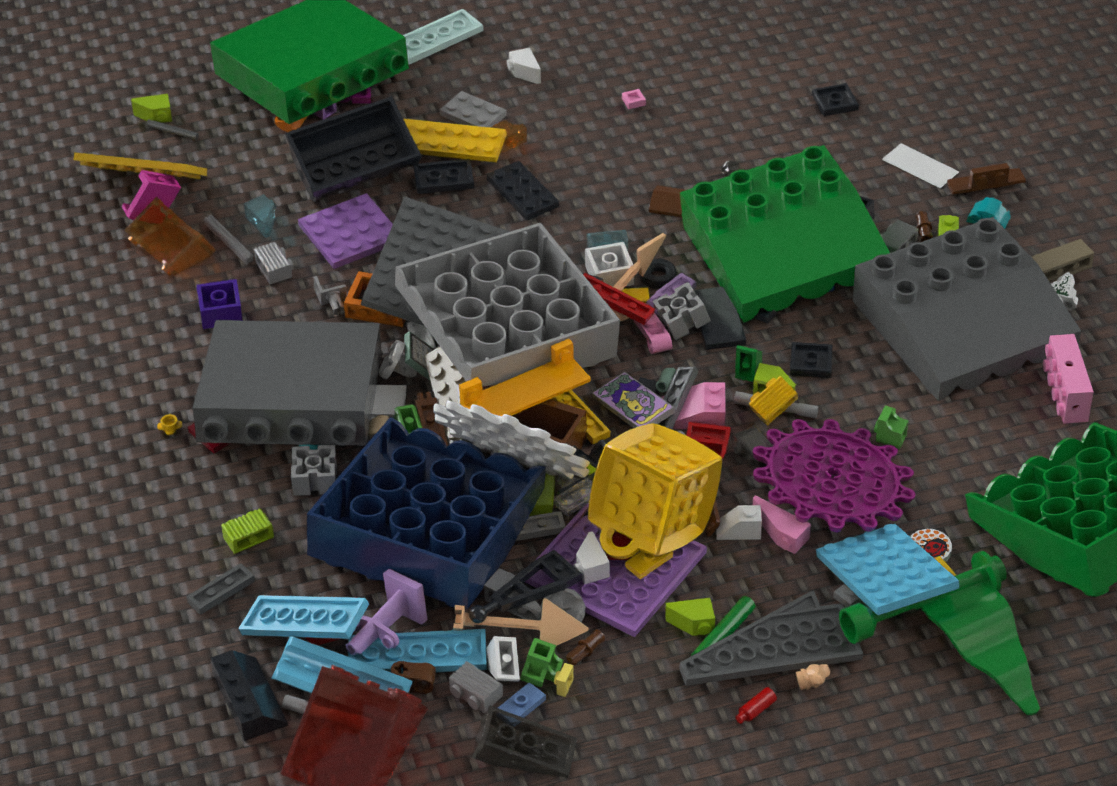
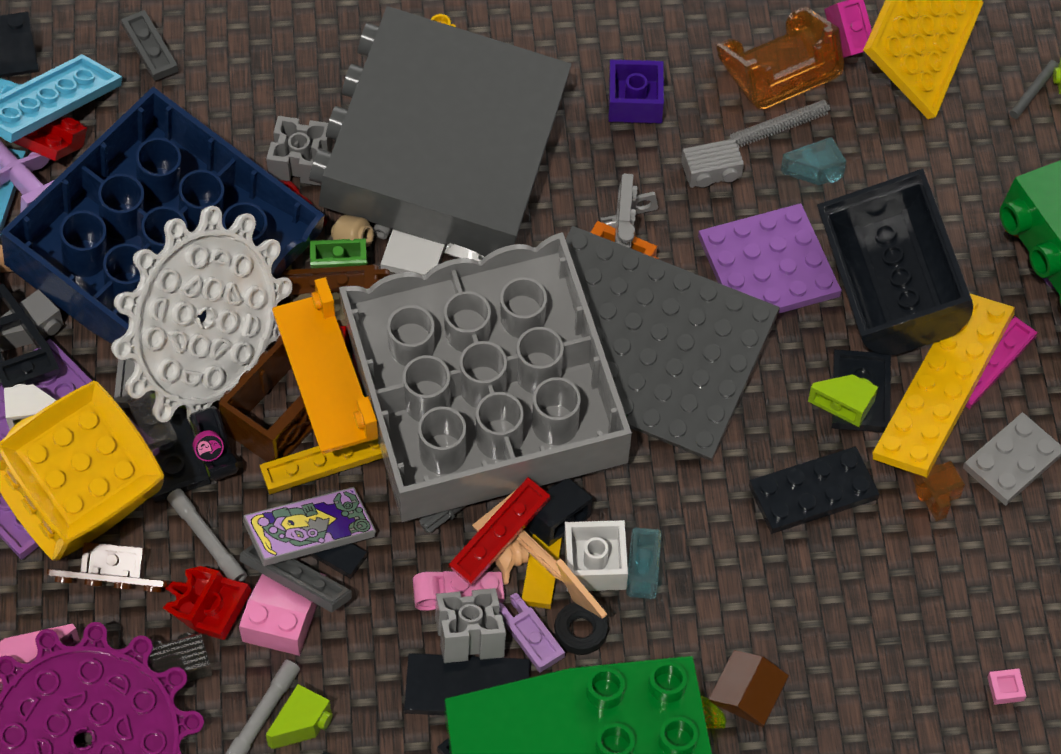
camera: 100 degrees right, 15 degrees up
lime brick [221,508,274,554] -> none
sand green cone [656,368,676,392] -> none
white slope [716,505,762,540] -> none
green slope [735,345,763,382] -> none
yellow brick [749,376,798,426] -> none
none -> tile [193,430,224,461]
none -> light grey hinge [615,173,637,248]
none -> lime slope [808,374,878,427]

